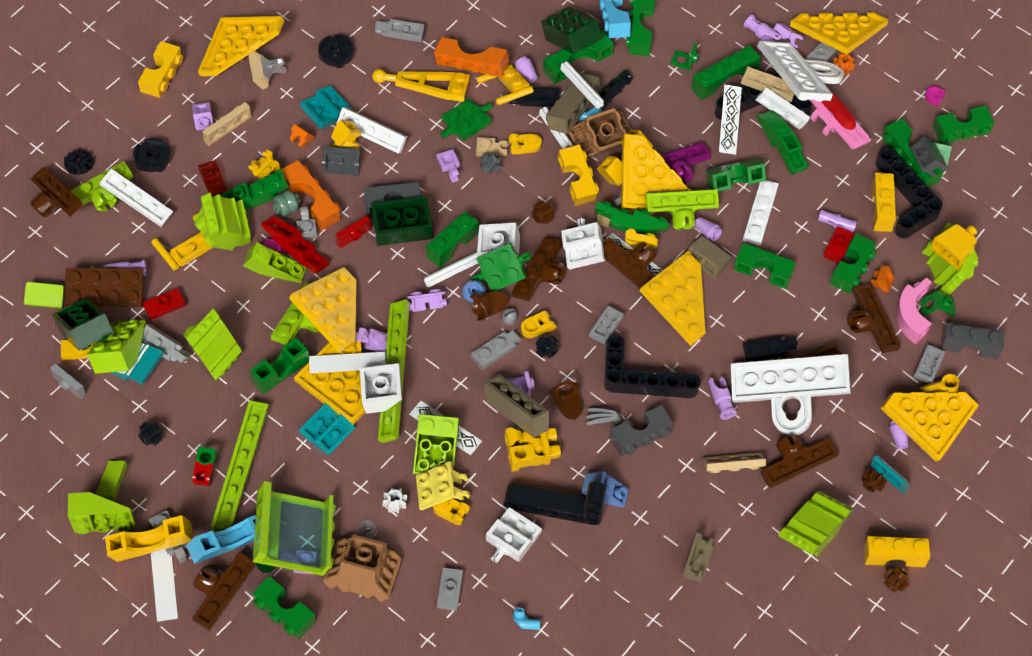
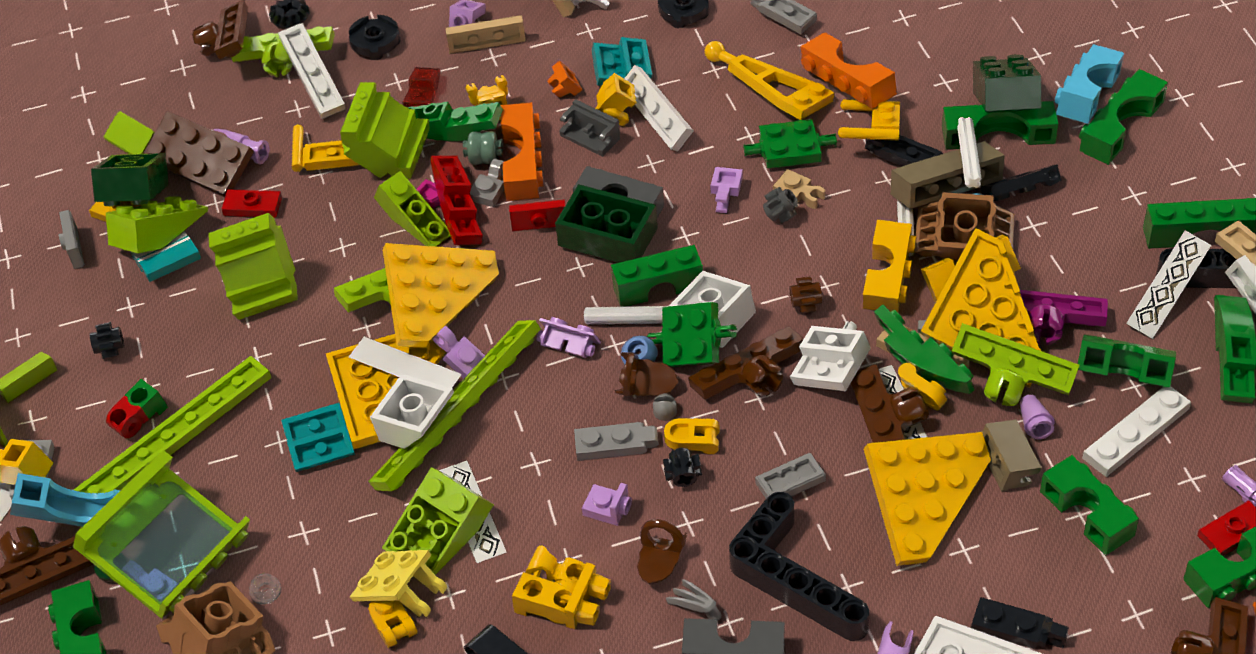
camera: 40 degrees right, 10 degrees down
light grey hinge [141,324,191,363] -> none
green arch [249,338,309,395] -> none
white gear [382,488,407,514] -> none
dark tan brick [484,374,549,438] -> none
yellow plate [508,134,542,155] -> none
lavender cone [515,56,538,84] -> none
green bracket [671,43,699,71] -> none

